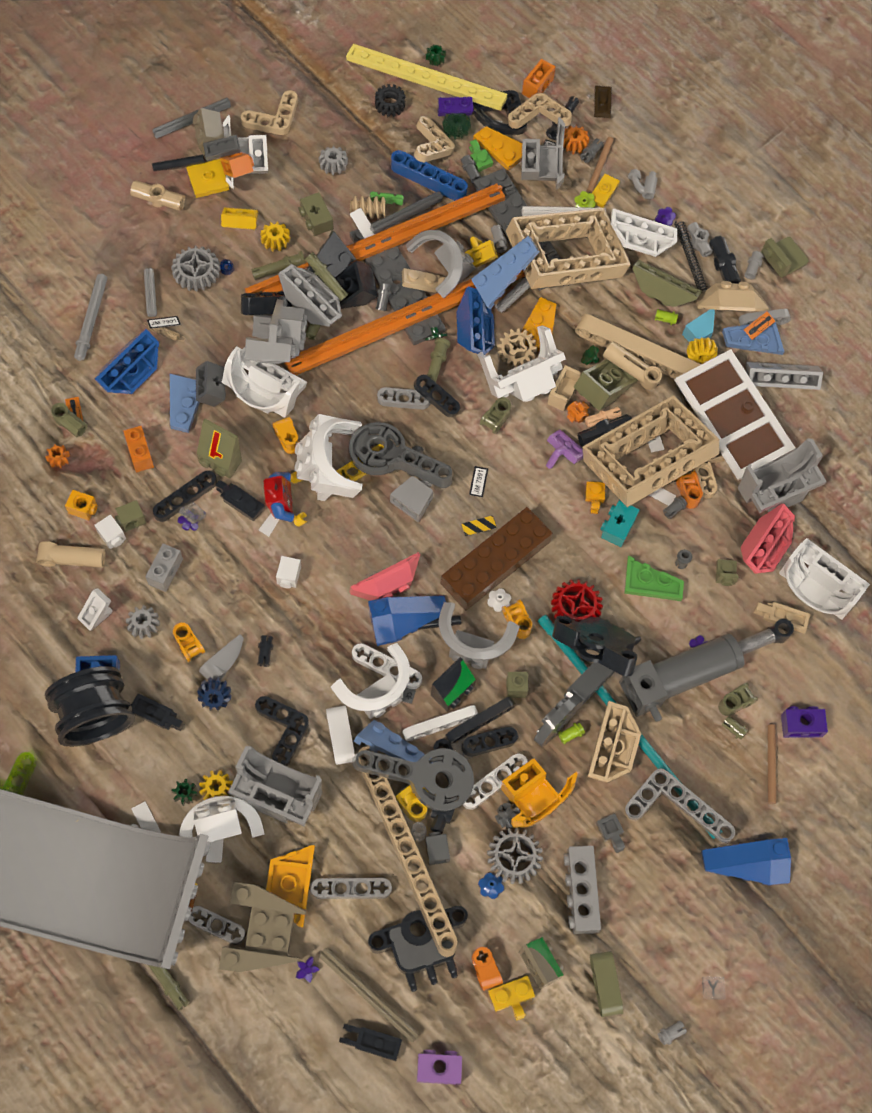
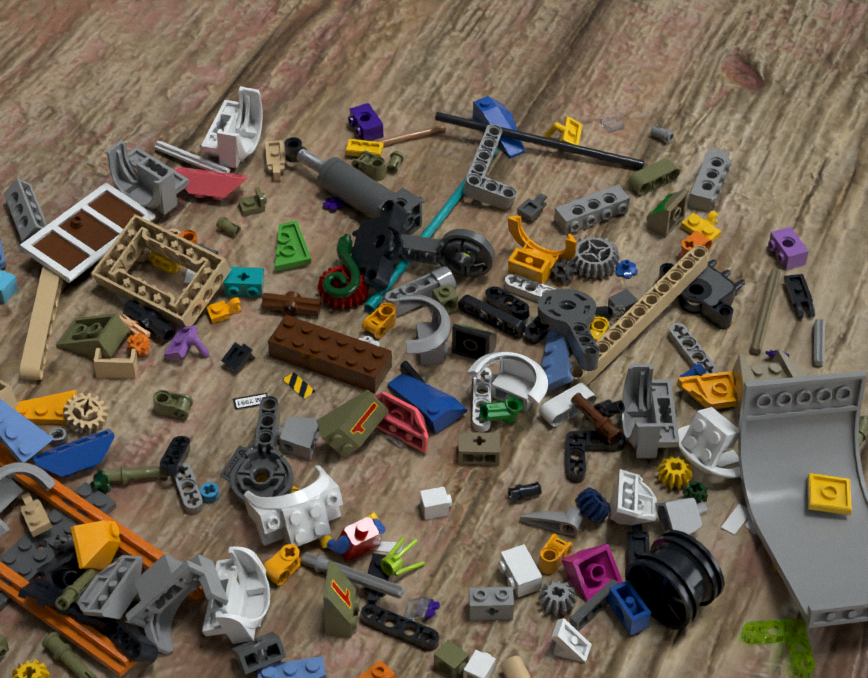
camera: 110 degrees left, 20 degrees down
white beam [402,705,478,741] -> none
white piece [478,325,566,402] -> none
dark green plant [581,345,599,365] -> none
tan wedge [588,701,641,783] -> none
tan piece [603,341,662,390] -> none
dark grey pin [675,549,692,569] -> none
yellow gear [686,337,718,364] -> none
none -> light grey axle [49,427,68,447]
none -> light orange slope [70,520,121,570]
none -> white axle [154,141,230,173]
none -> dark azure bush [200,482,219,503]
none -> olive pin [216,217,241,237]
none -> dark grey sticker [220,445,248,482]
none -> black bracket [221,342,256,373]
none -> reddish brown piece [261,291,321,317]
none -> light grey axle [301,552,405,599]
none -> olive slope [316,390,389,457]
none -> dark green plant [322,234,361,299]
none -> yellow plate [345,139,384,157]
none -> lime plant [381,537,425,577]
none -> light grey beam [385,266,456,316]
none -> black piece [435,112,645,169]
none -> dark tan brick [458,432,500,465]
none -> green piece [480,397,522,423]
none -> white brick [498,544,542,597]
none -> yellow plate [544,116,582,145]
none -> dark pink slope [561,544,623,601]
none -> dark grey tile [569,579,619,631]
none -> reddish brown pin [571,392,623,444]
none -> black axle [584,399,625,420]
none -> white wedge [611,469,657,525]
none -> light grey torso [655,498,707,534]
none -> blue pin [680,363,706,377]
none -> light grey brick [688,147,732,212]
none -> yellow plate [807,473,852,515]
none -> light grey axle [813,319,825,367]

